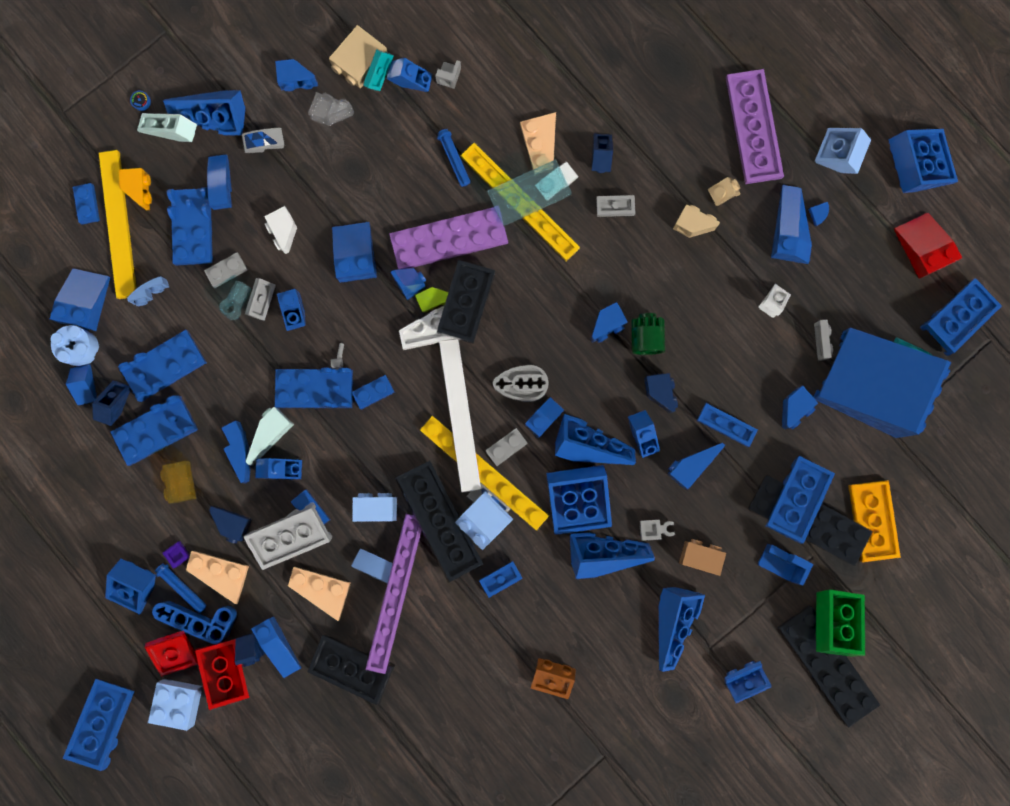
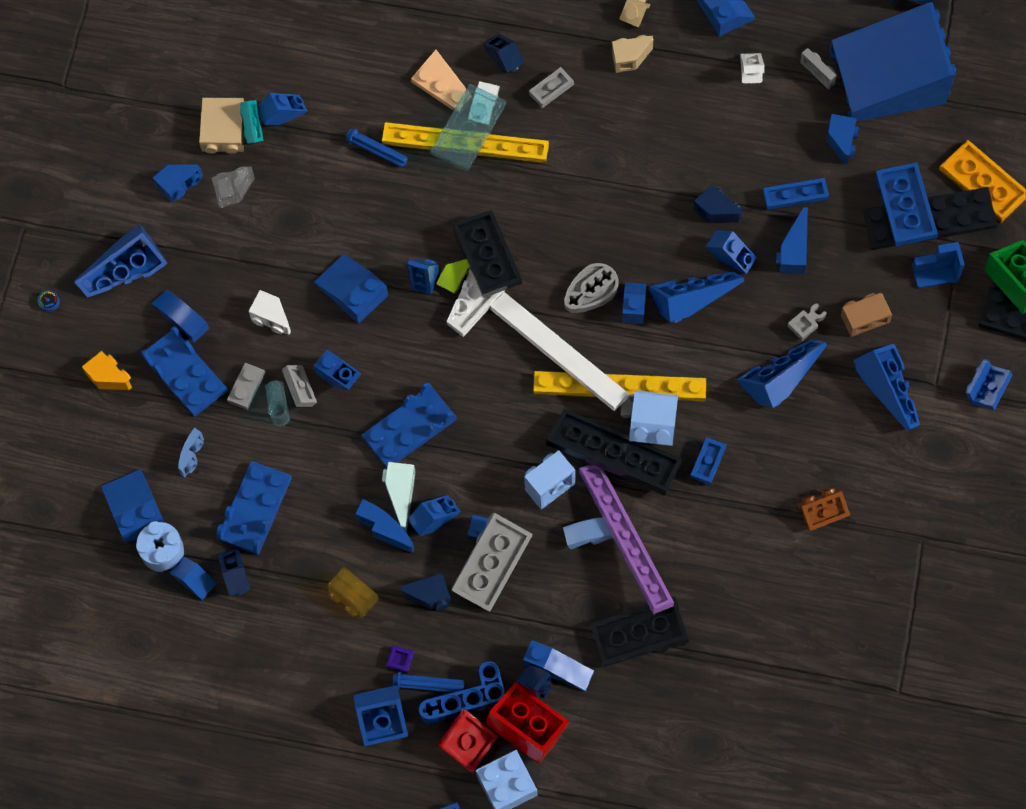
camera: 35 degrees left, 15 degrees down
blue plate [73,183,100,224] -> none
yellow tile [99,150,136,299] -> none
blue hinge [111,396,198,466] -> none
light aqua slope [137,113,197,142] -> none
light nougat wing [186,551,249,604] -> none
slope [242,128,284,153] -> none
light nougat wing [288,567,350,621] -> none
light grey hand [331,343,344,370] -> none
blue plate [352,375,395,410] -> none
medium lavender plate [390,206,508,269] -> none
light grey panel [436,60,461,89] -> none
light grey plate [486,428,528,466] -> none
blue slope [546,465,612,535] -> none
blue slope [591,302,628,343] -> none
dark green gear [631,313,665,355] -> none

